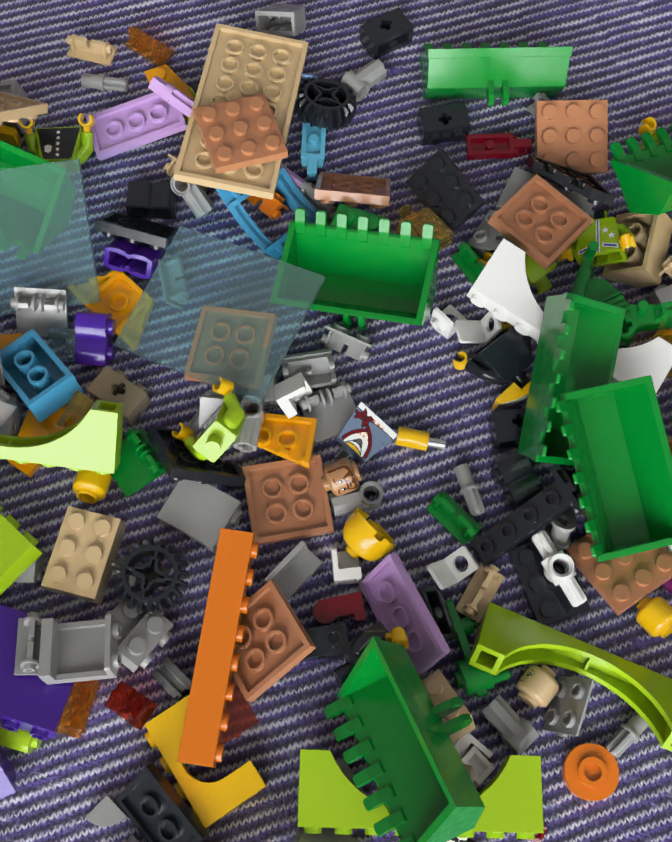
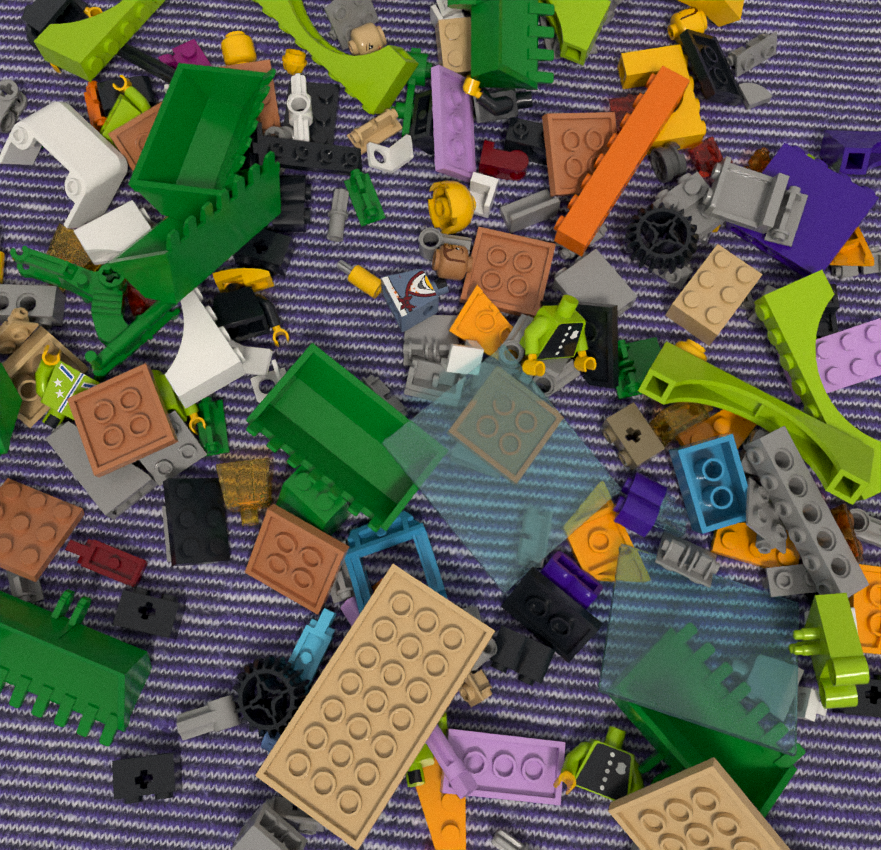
camera: 155 degrees left, 5 degrees up
nougat plate [193,94,288,174] -> none
light grey piece [481,695,539,755] -> none
black plate [525,155,615,206] -> none
none -> yellow plate [282,49,307,75]

